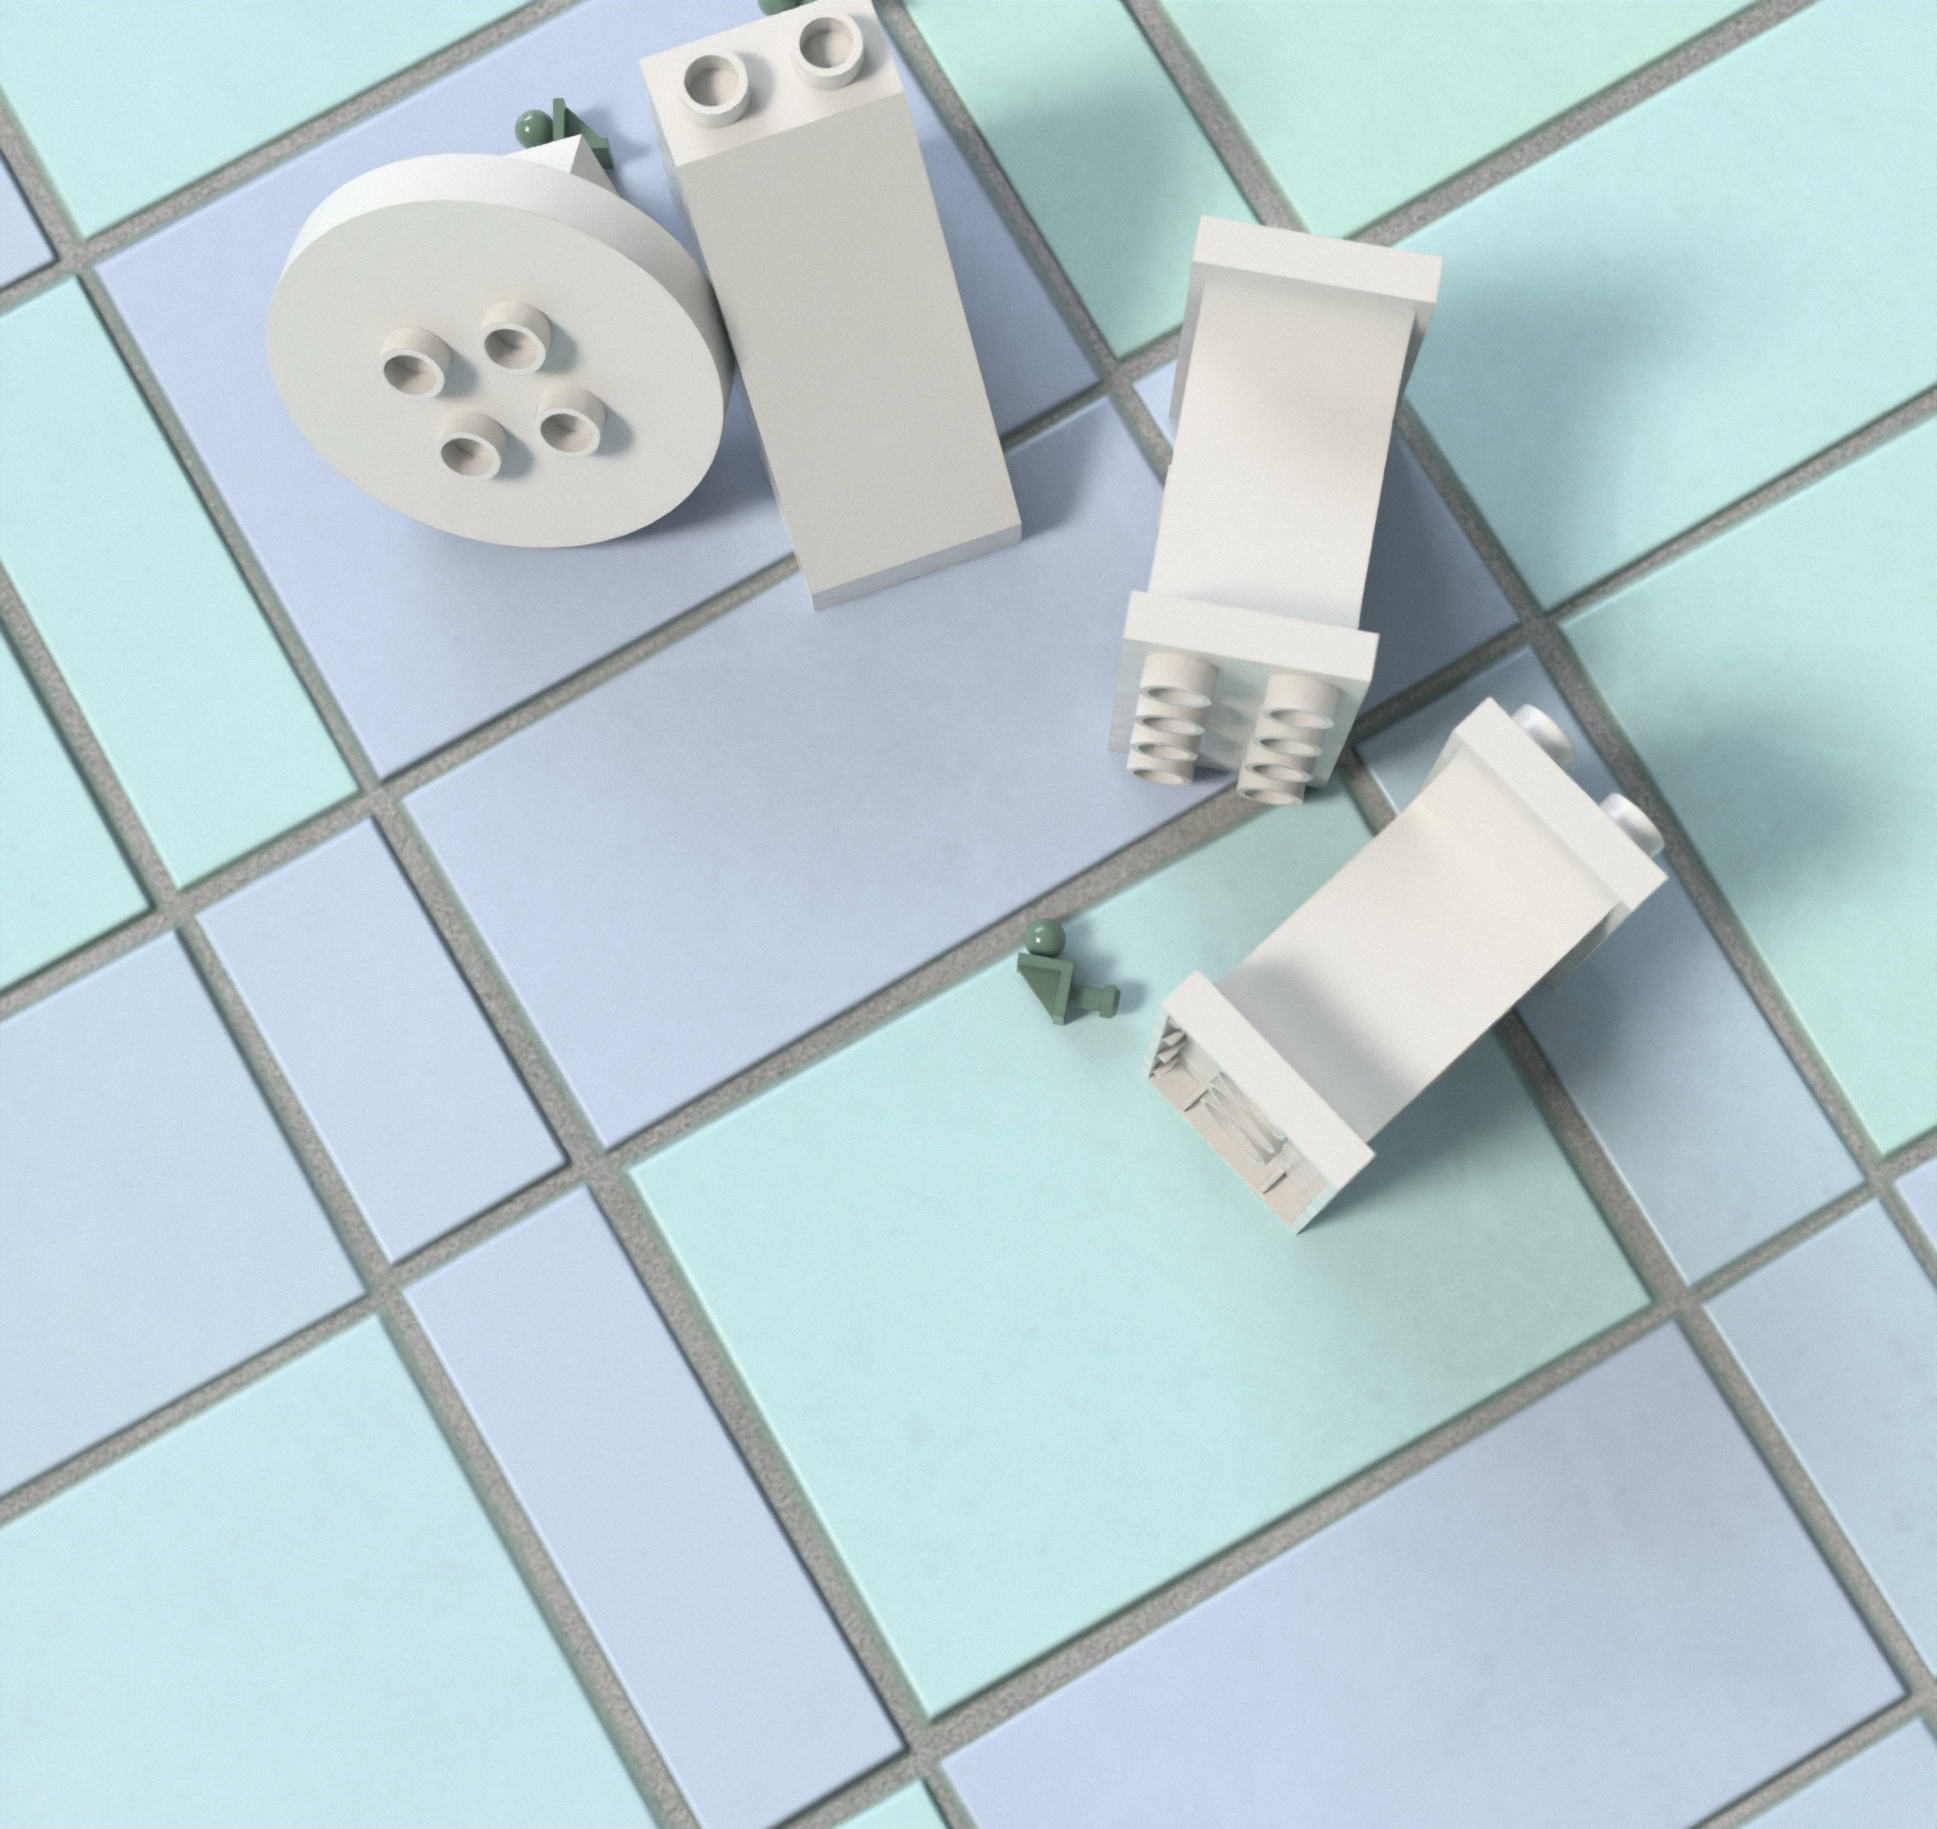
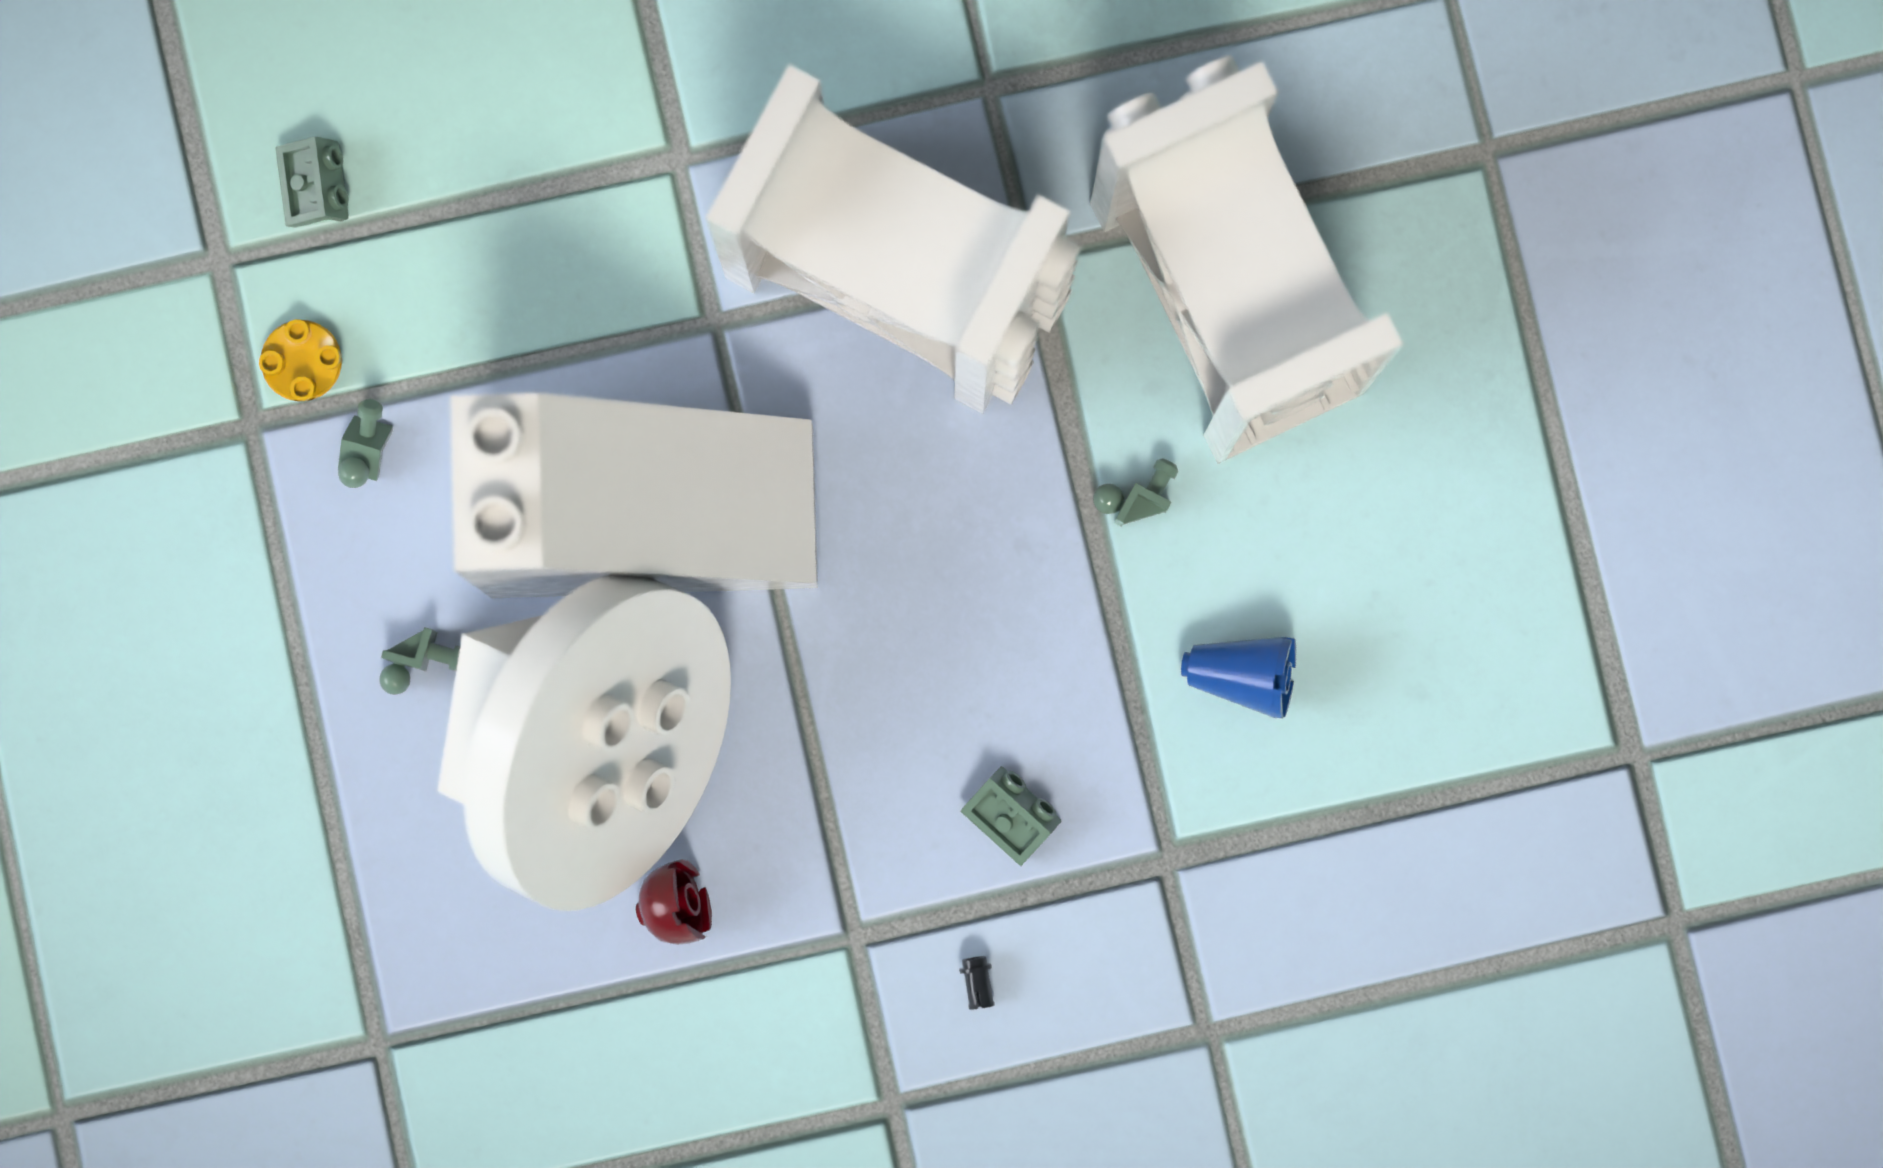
camera: 75 degrees left, 5 degrees up
none -> dark red cylinder [636,859,712,945]
none -> black pin [959,956,995,1010]
none -> sand green bracket [960,766,1061,866]
none -> blue cone [1181,637,1297,719]

